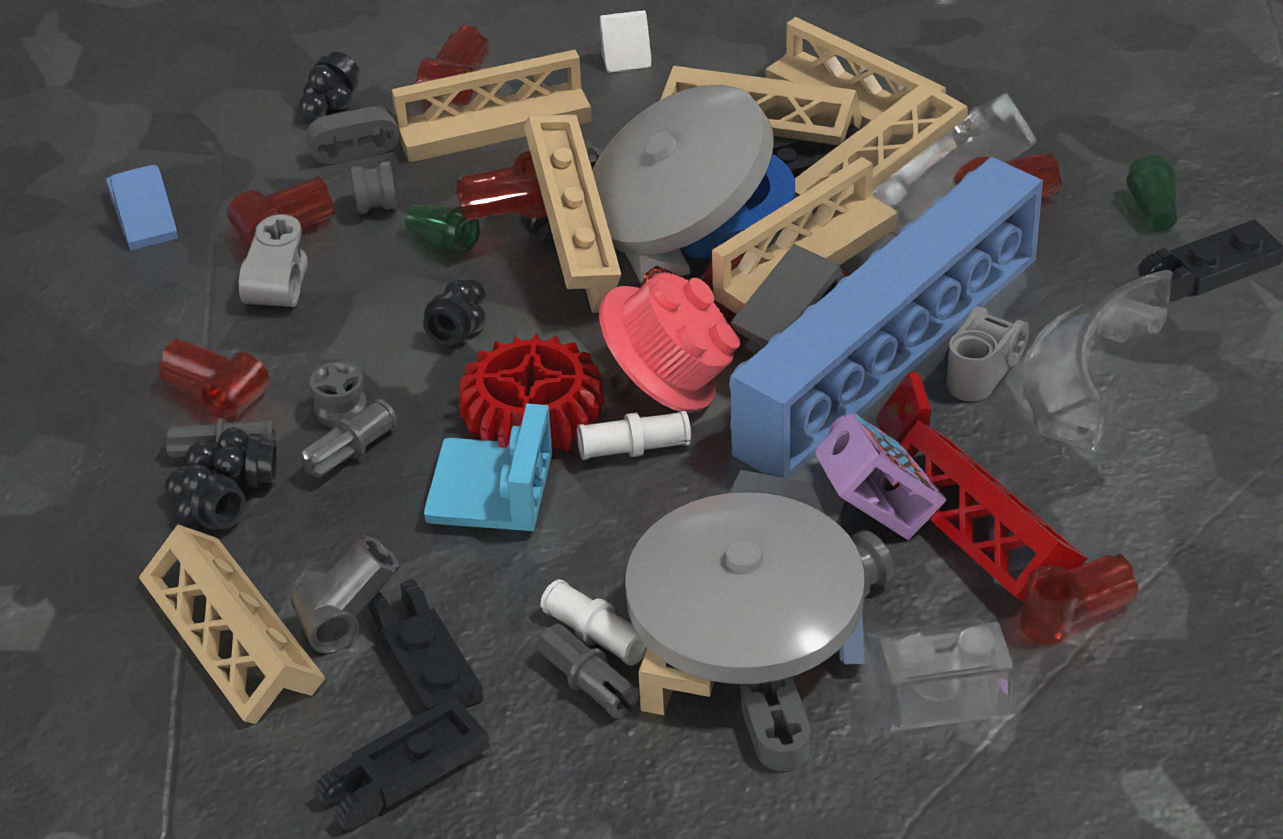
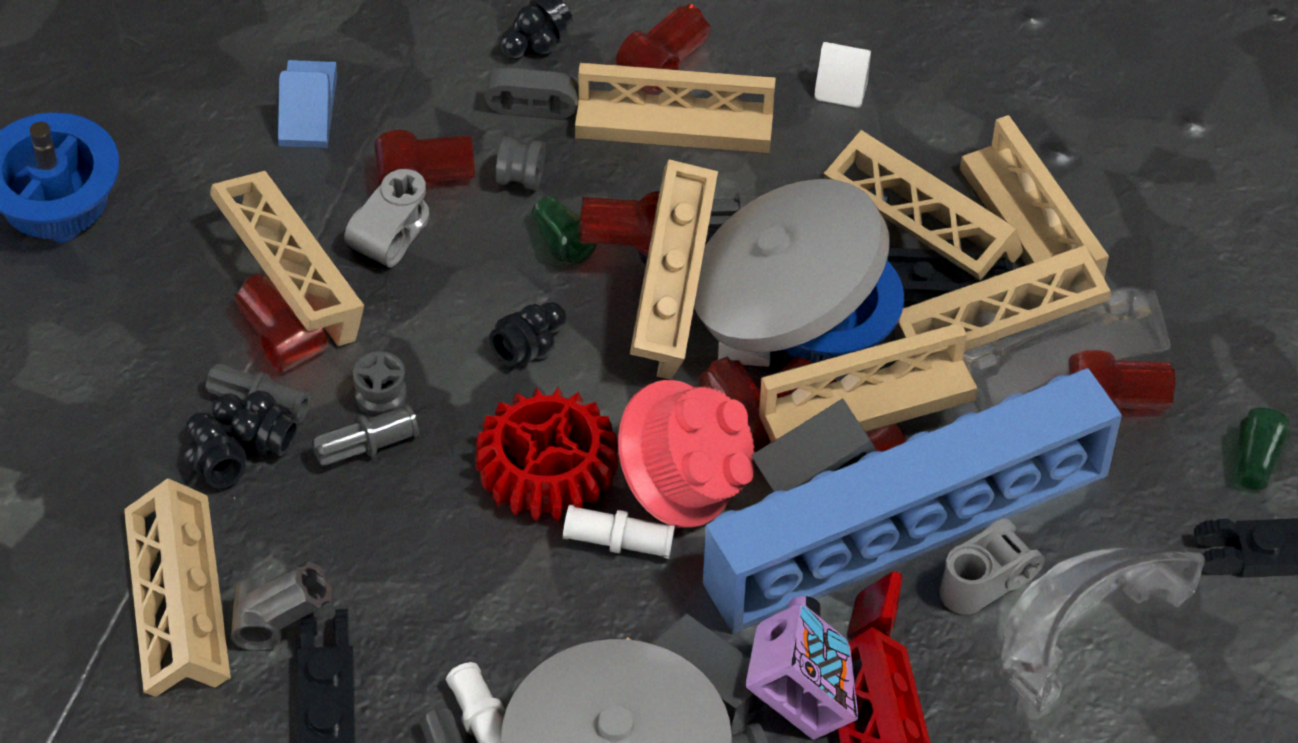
camera: 20 degrees right, 10 degrees up
medium azure bracket [424,404,552,531] -> none
none -> tan fence [210,171,364,346]

